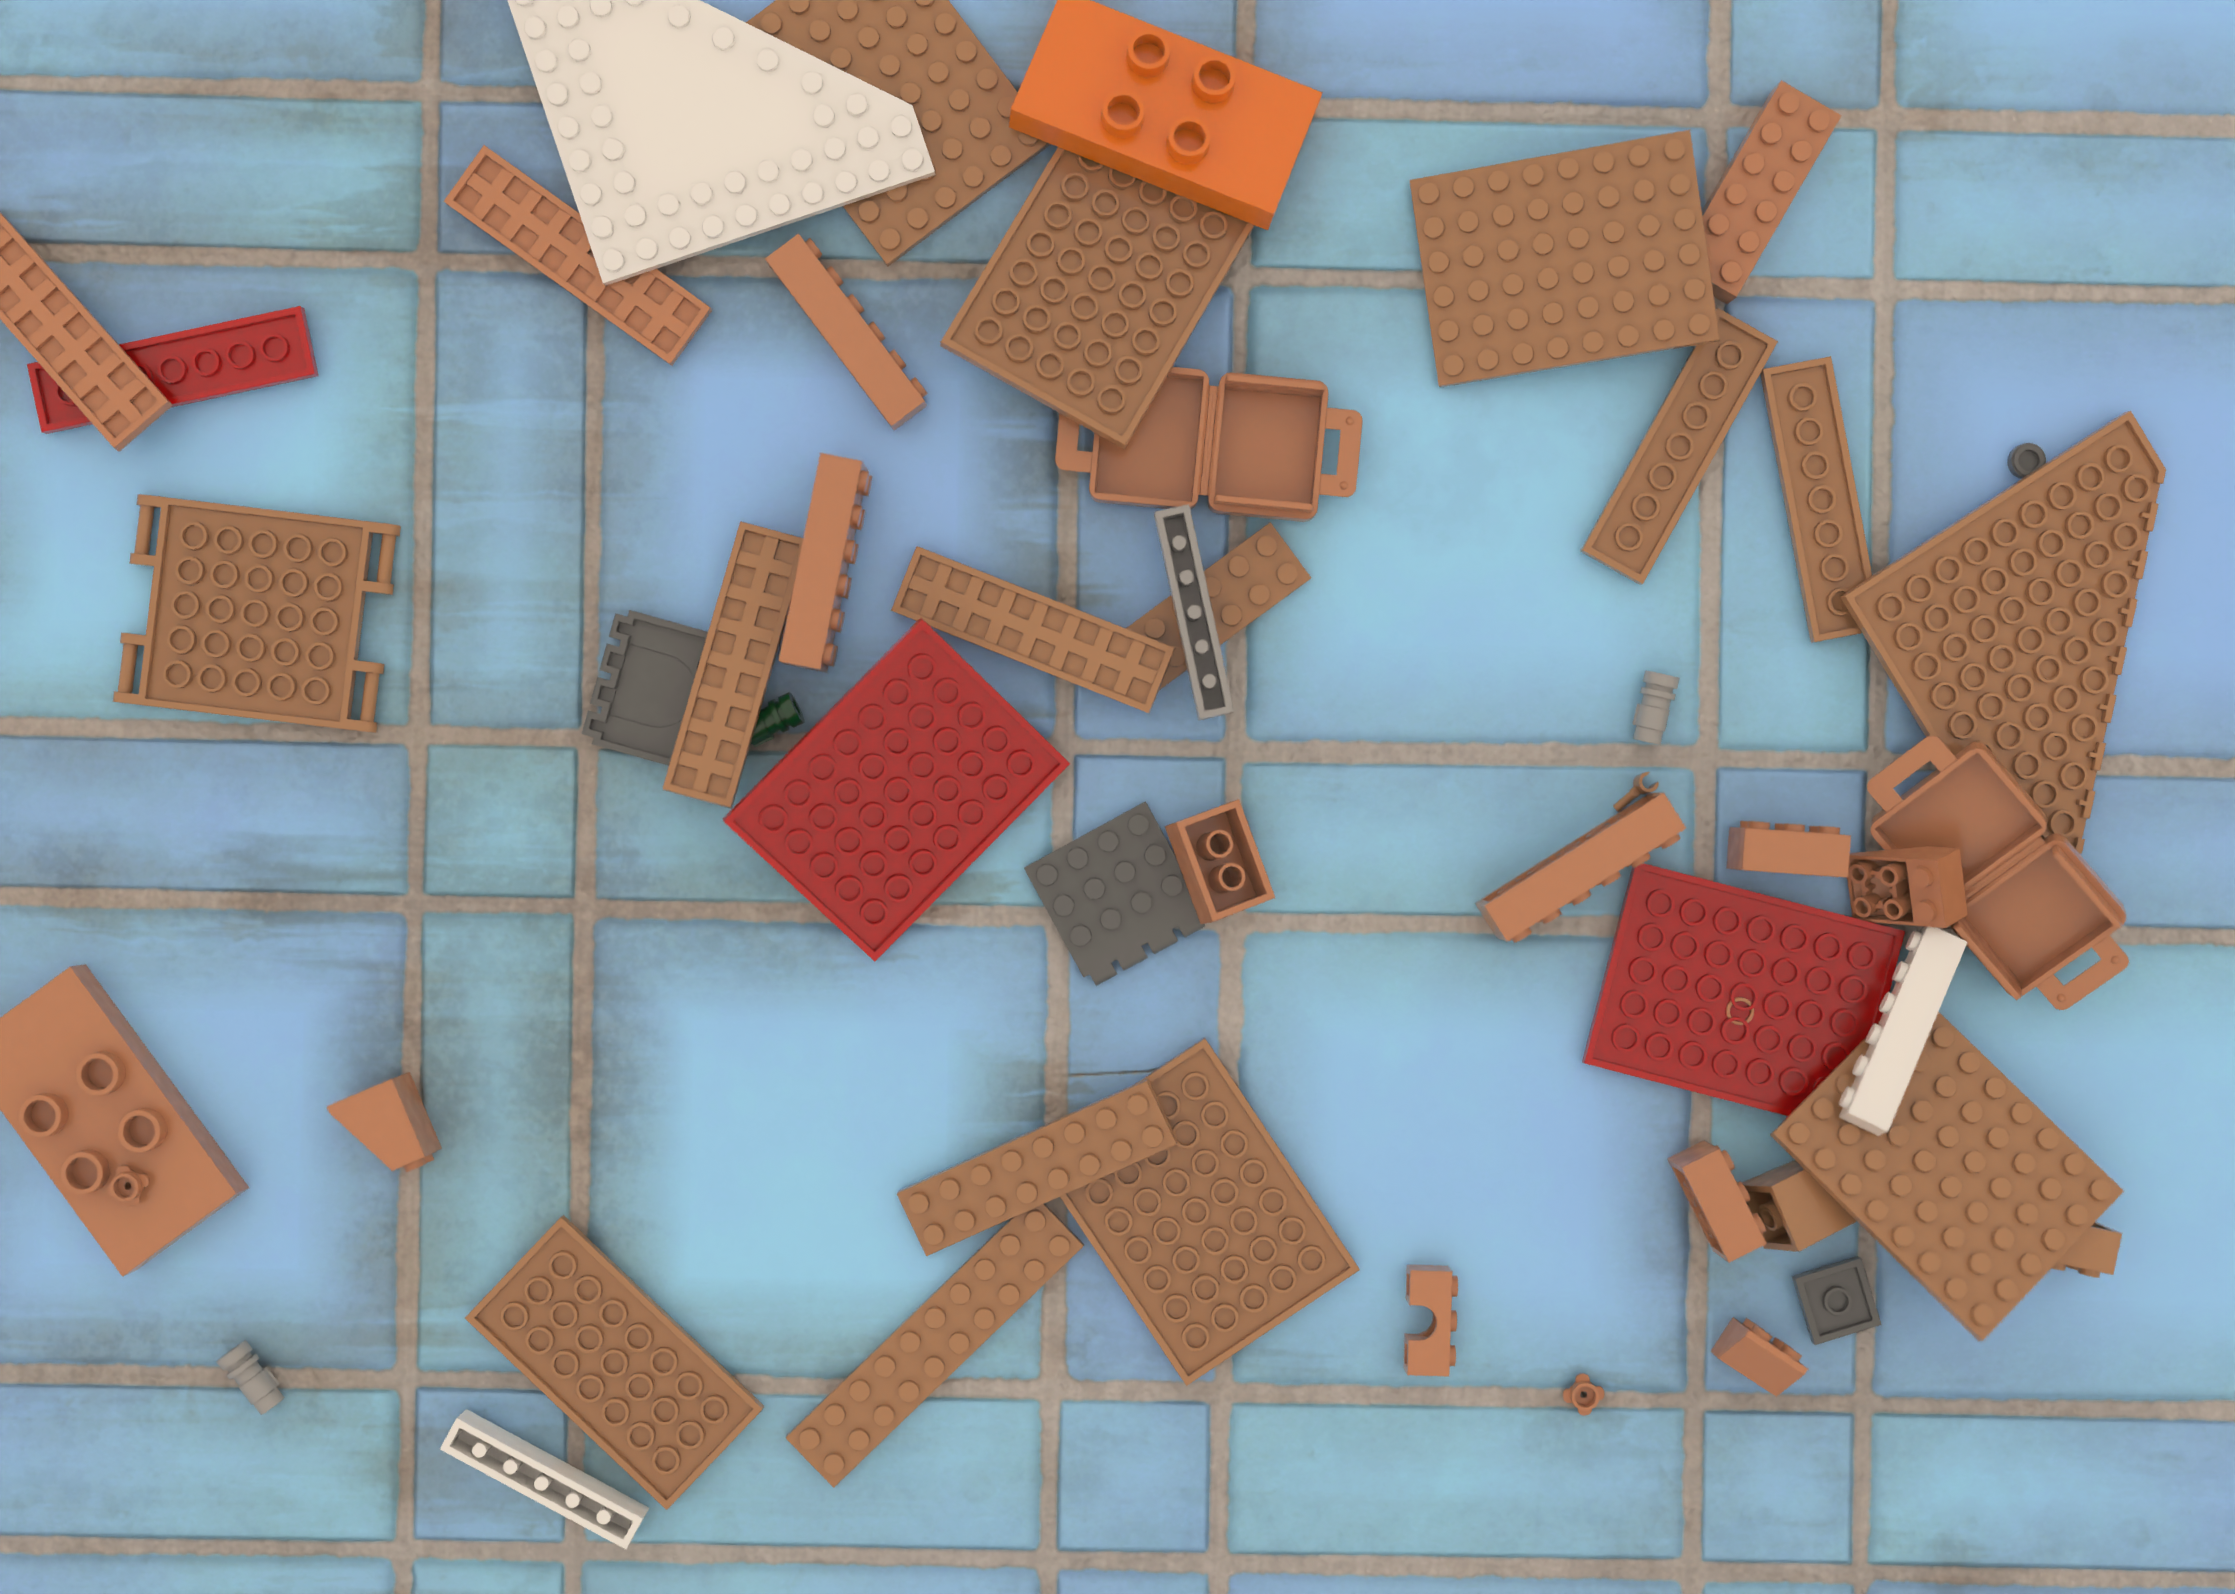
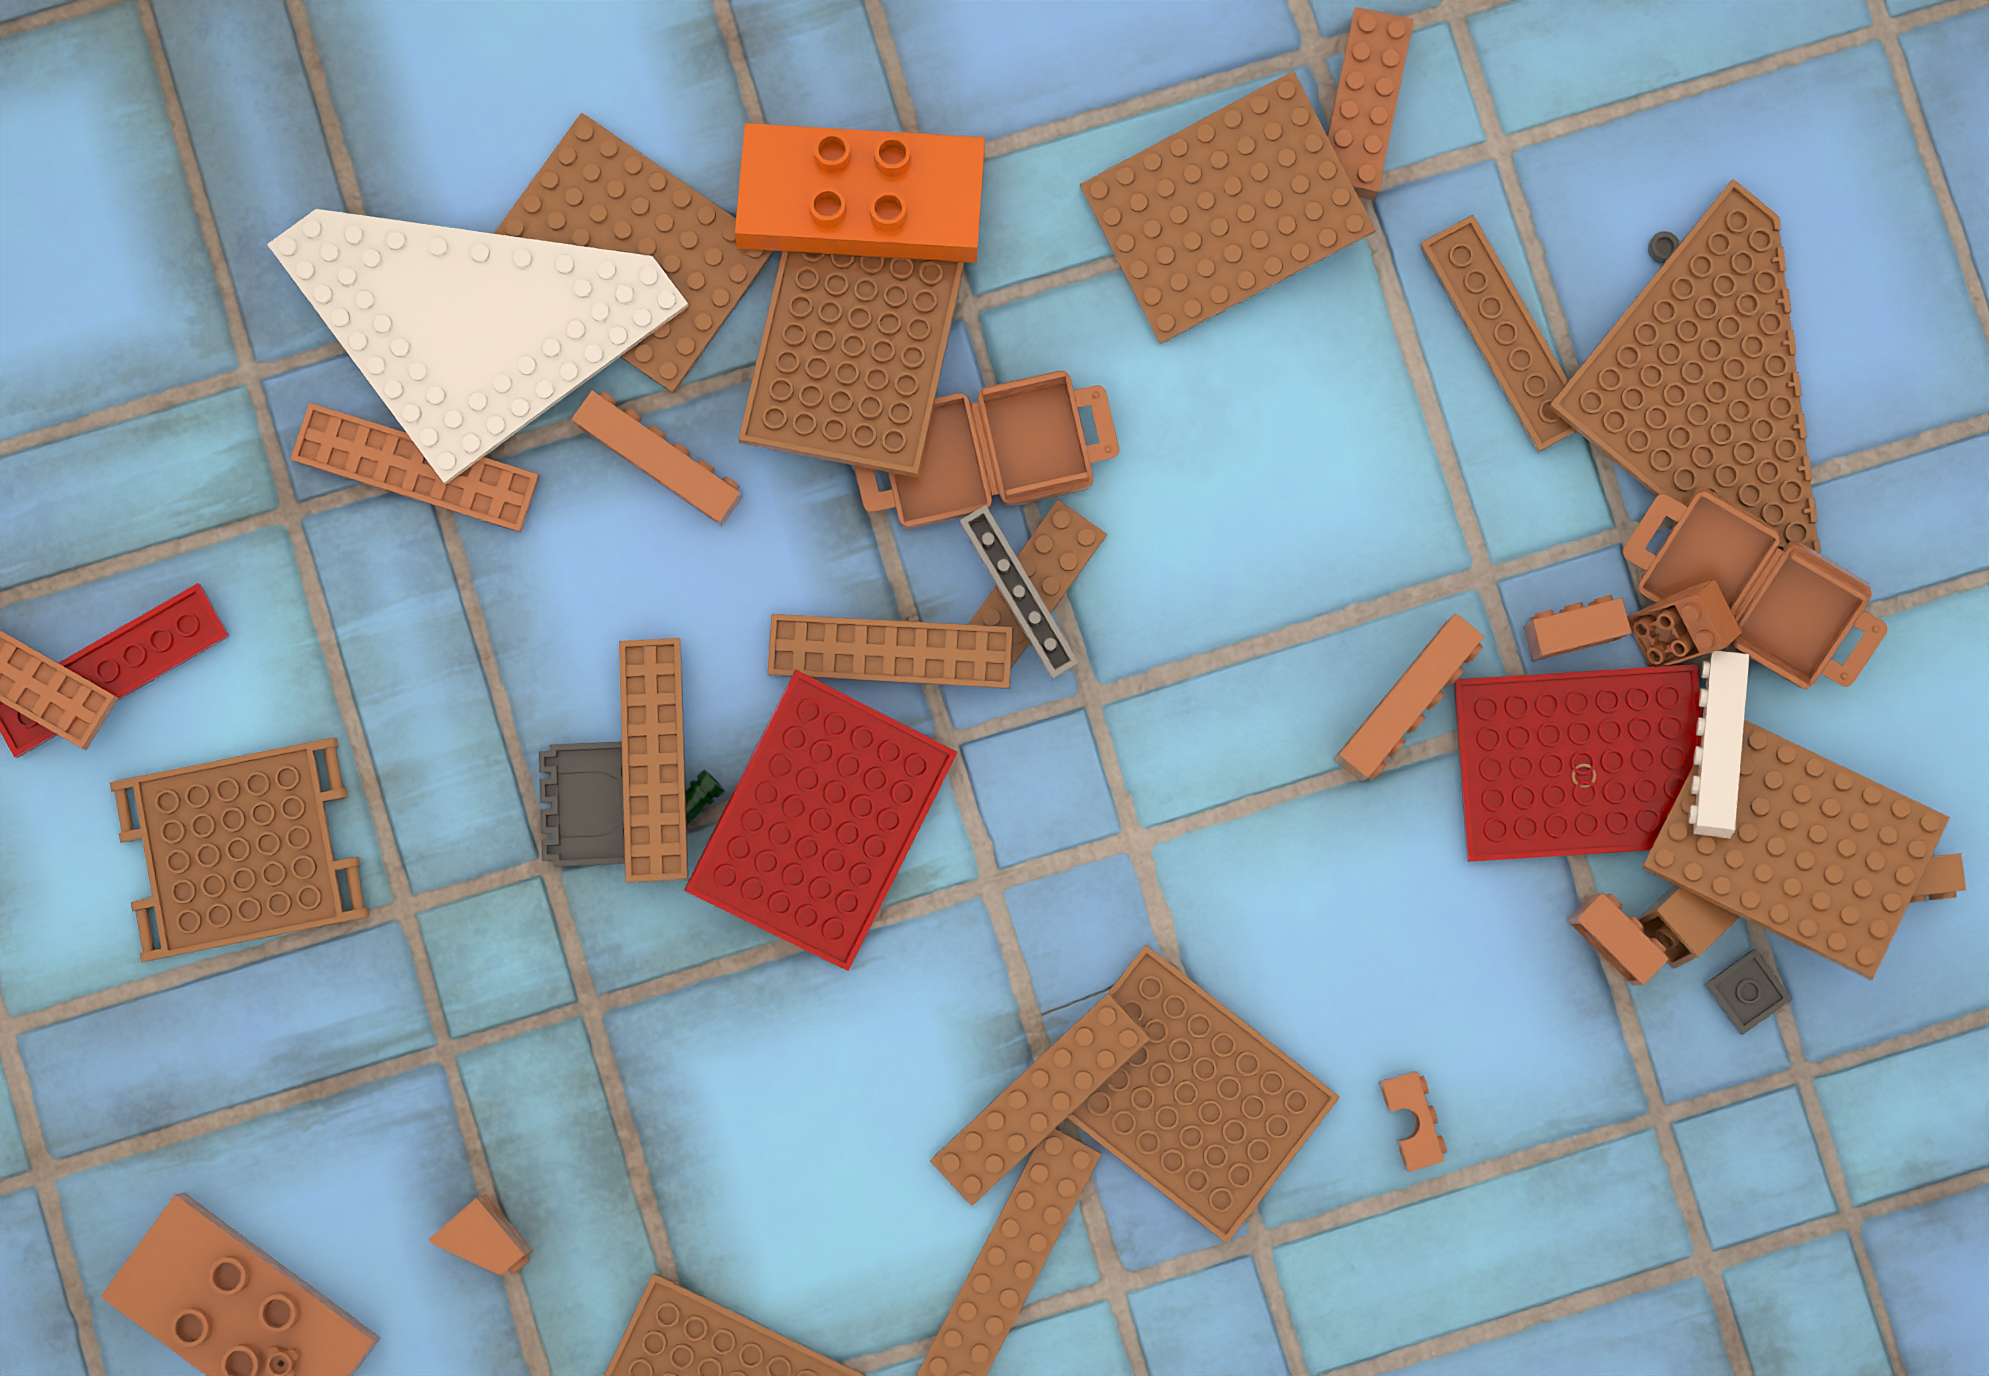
camera: 25 degrees left, 5 degrees down
nougat brick [778,453,872,673] -> none
dark grey hinge [1024,801,1205,986] -> none
nougat brick [1165,799,1275,924] -> none
nougat plate [1562,1373,1604,1416] -> none
medium nougat plate [1580,308,1778,585] -> none
medium nougat hand [1613,772,1659,812] -> none
light grey axle [1632,670,1680,745] -> none
nougat slope [1710,1317,1808,1397] -> none

